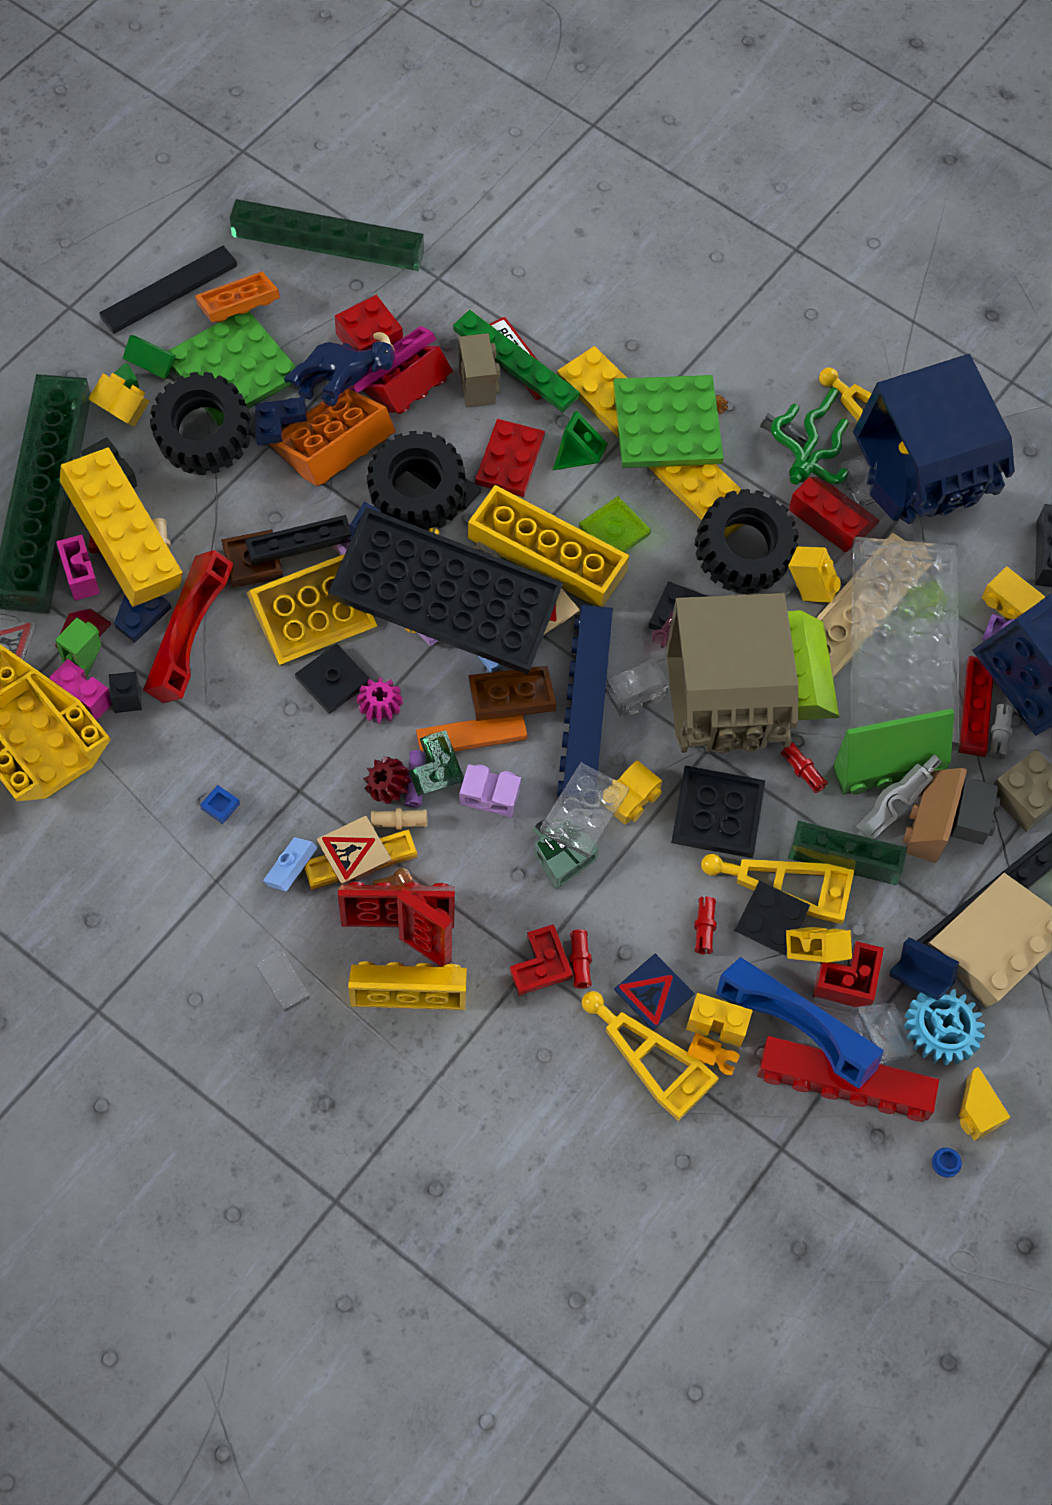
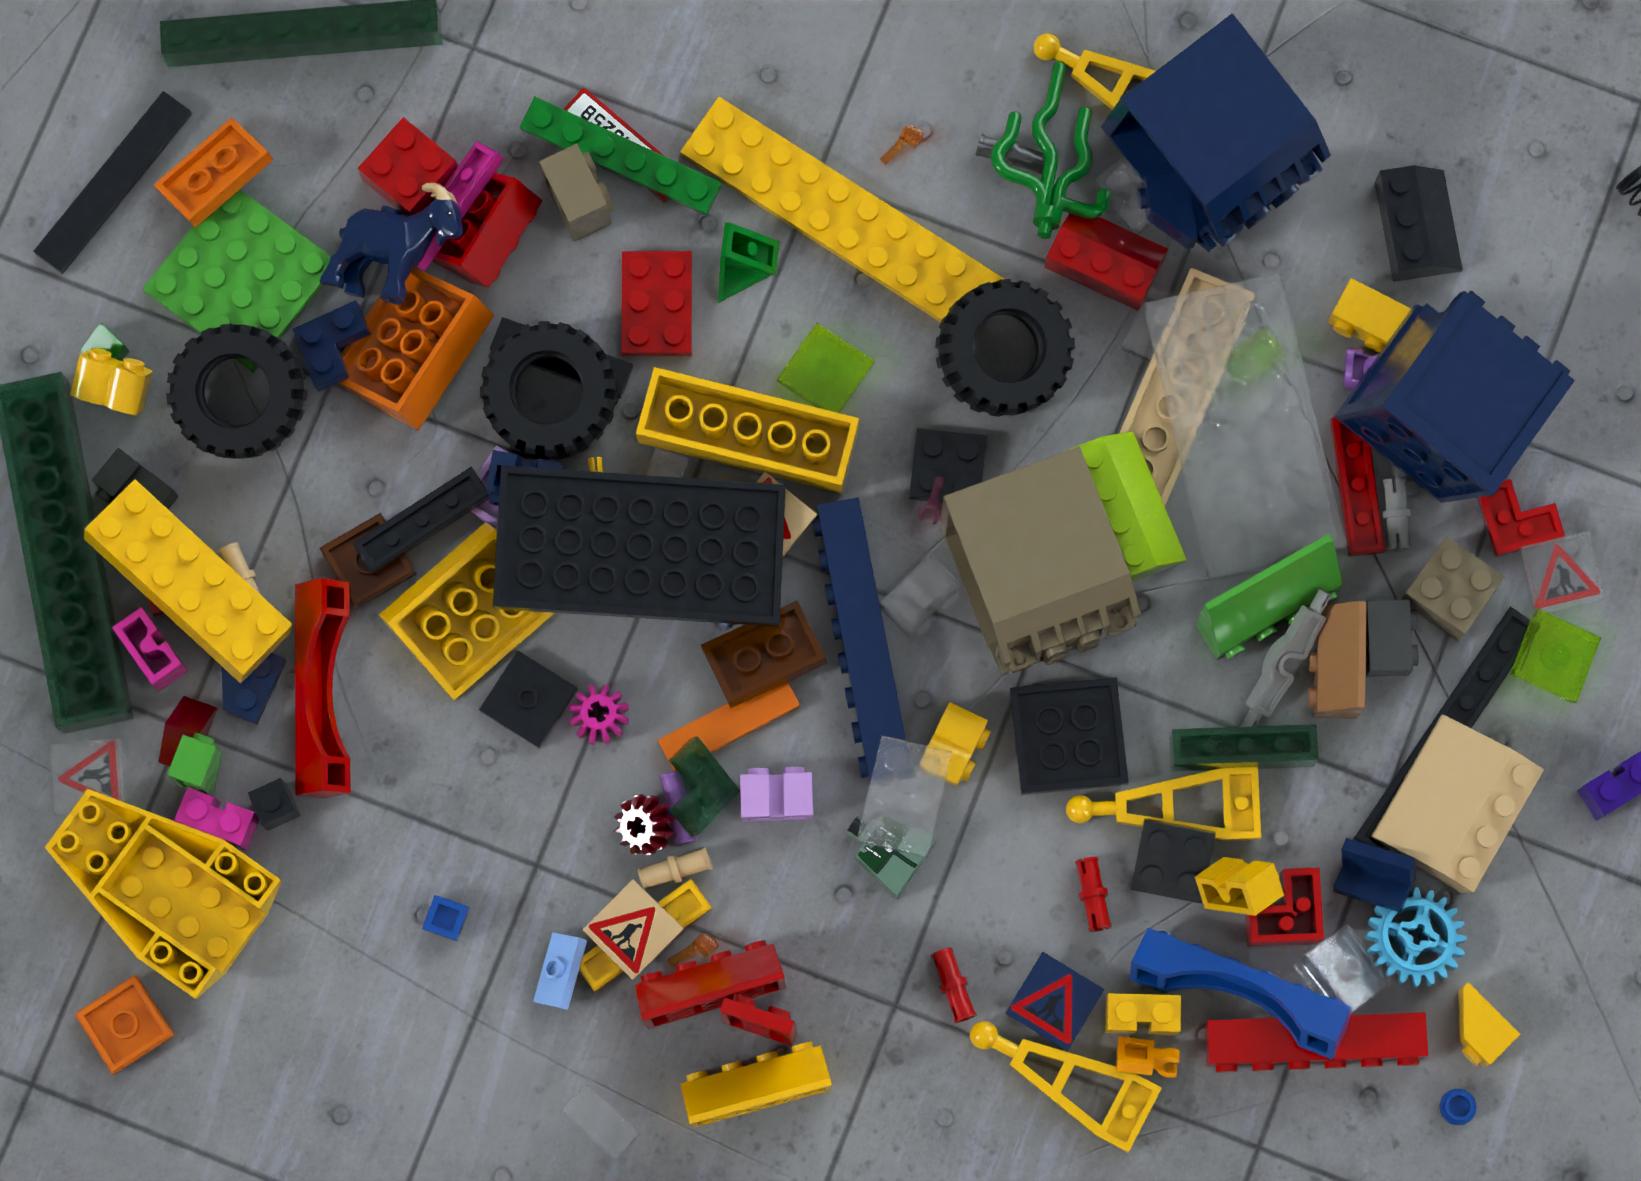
camera: 10 degrees left, 15 degrees up
green tile [122,335,176,379] -> none
red plate [509,924,573,996] -> none
bright green plate [613,375,724,468] -> none
red pin [780,742,828,793] -> none
yellow brick [788,546,841,603] -> none

